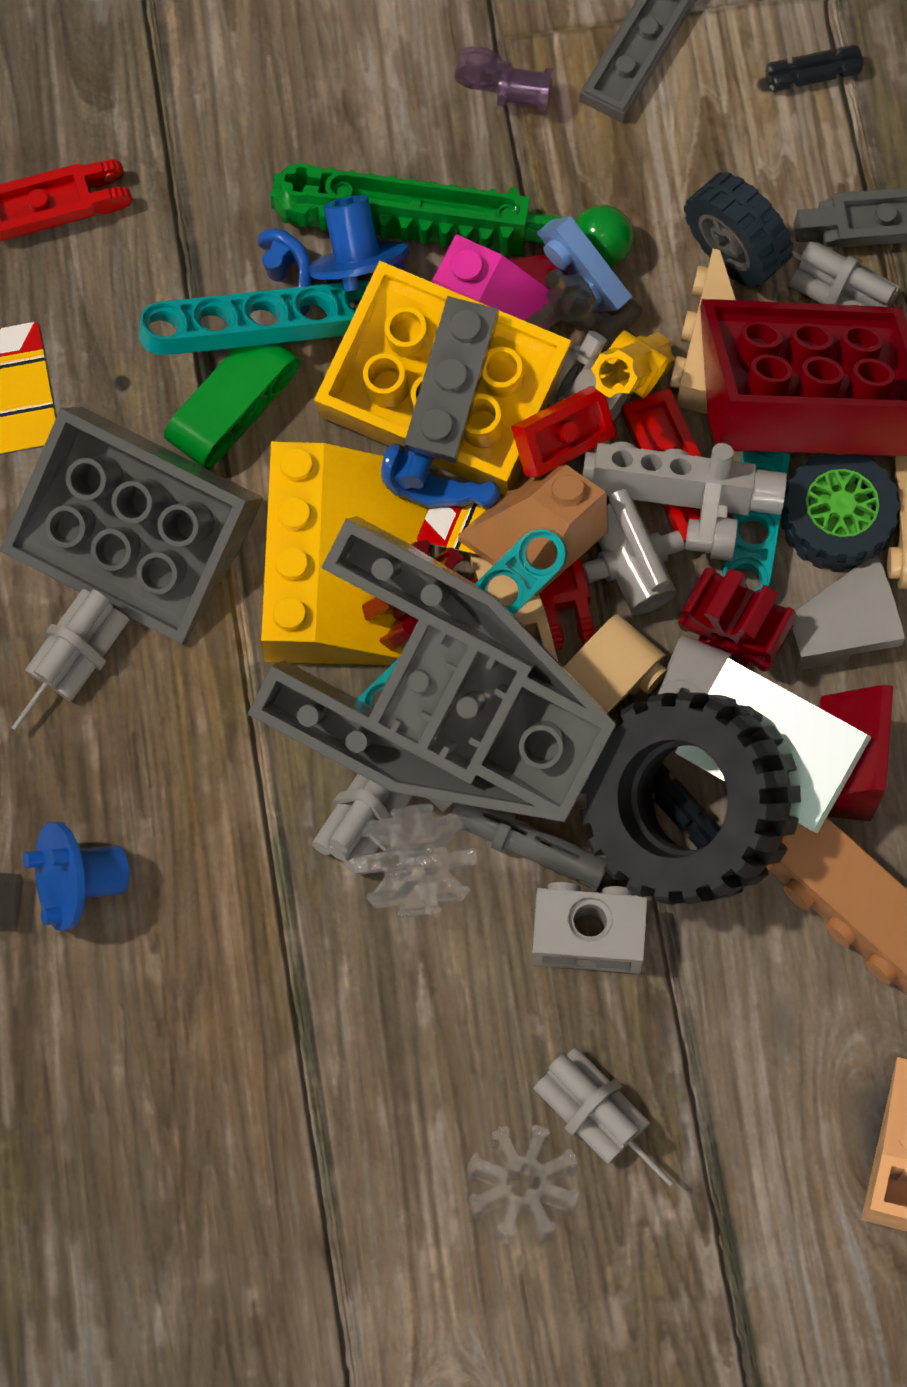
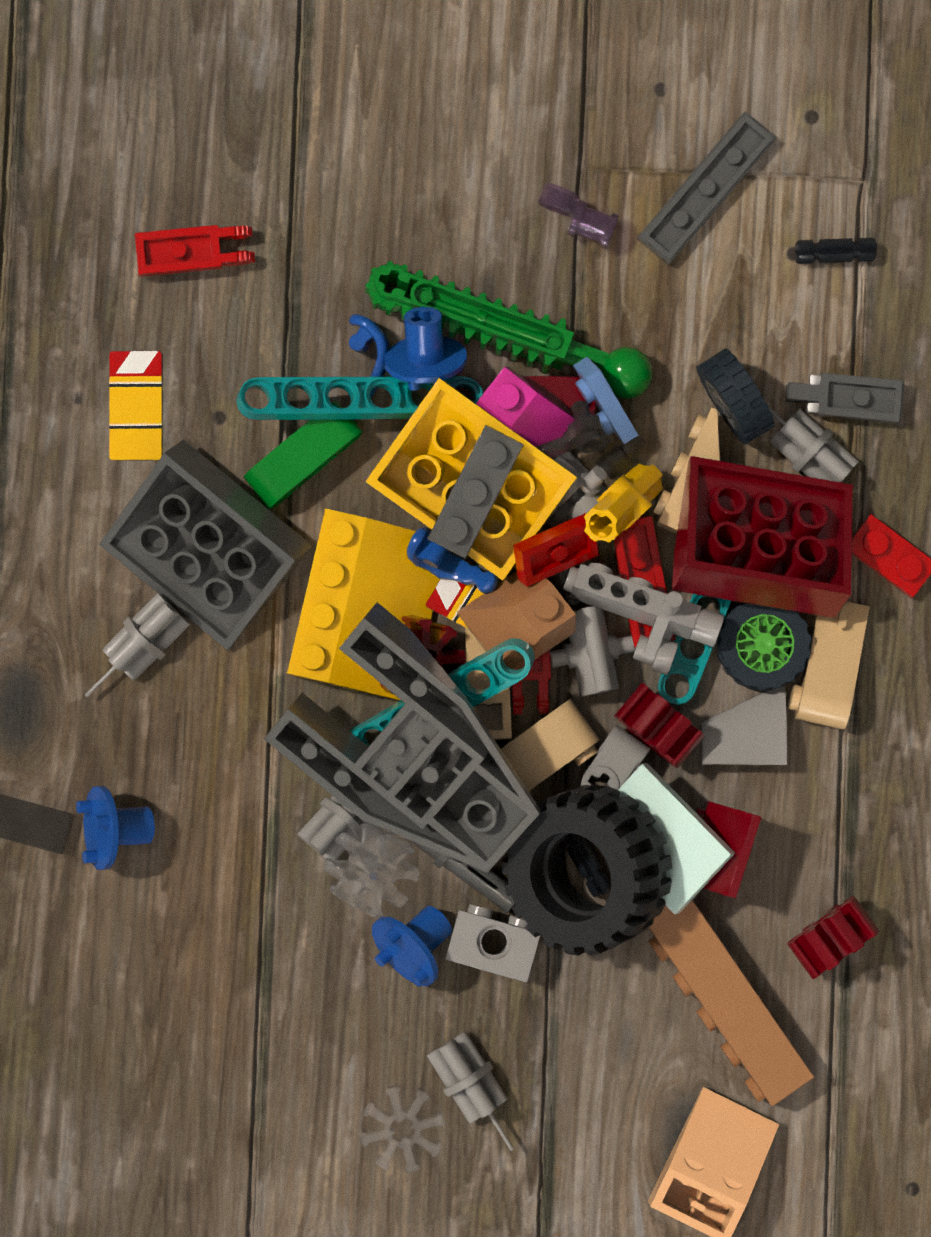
camera: 10 degrees right, 15 degrees up
none -> blue piece [372,906,452,987]

